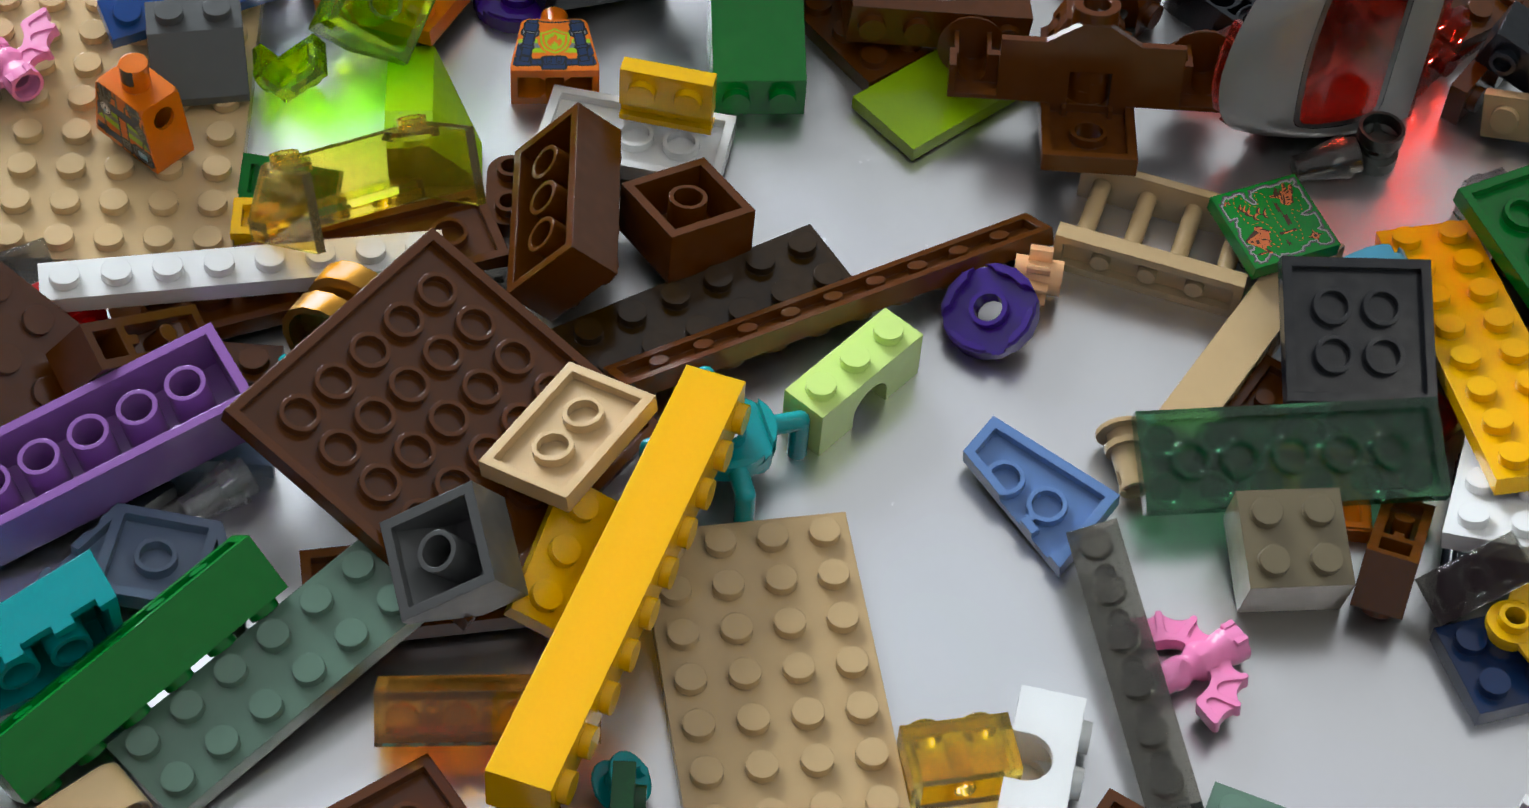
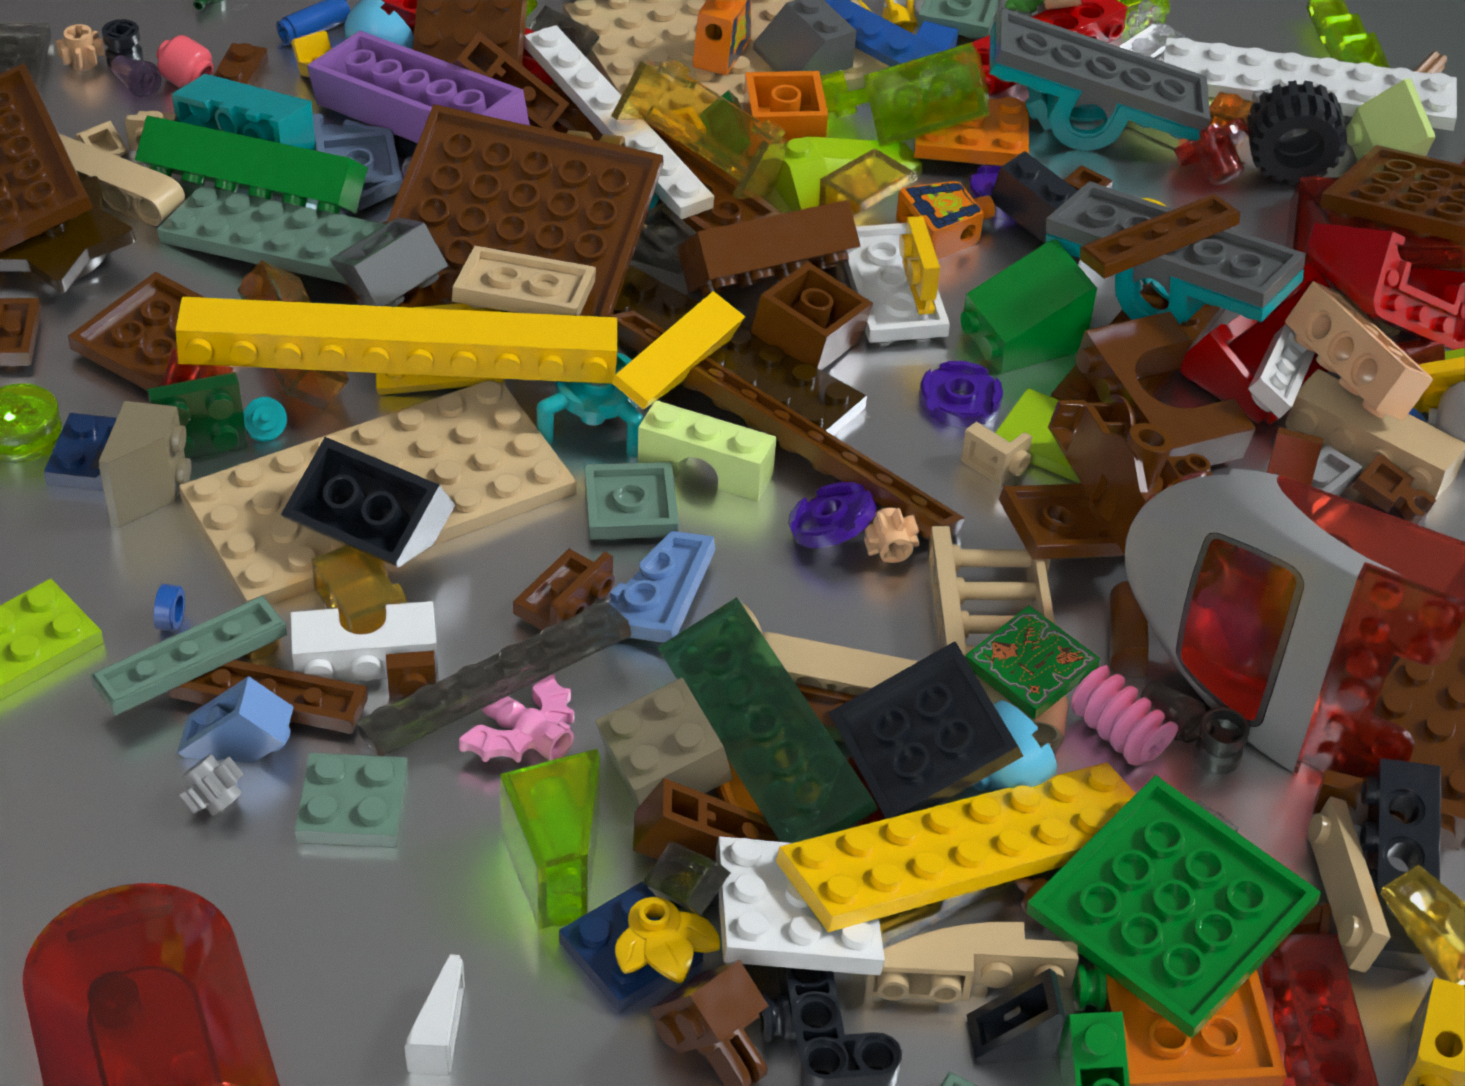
camera: 70 degrees right, 5 degrees down
none -> black slope [281,437,455,568]
none -> reddish brown plate [386,650,437,700]
none -> clear neon green slope [500,749,600,930]
none -> reddish brown bracket [513,548,615,639]
none -> sand green plate [585,462,679,540]
none -> yellow slope [611,291,745,409]
none -> orange brick [743,71,828,155]
none -> clear yellow slope [819,148,918,216]
none -> dark purple tile [919,361,1003,427]
none -> tan bracket [960,421,1032,486]
none -> bright pink piece [1071,665,1178,766]
none -> reddish brown brick [1110,581,1149,679]

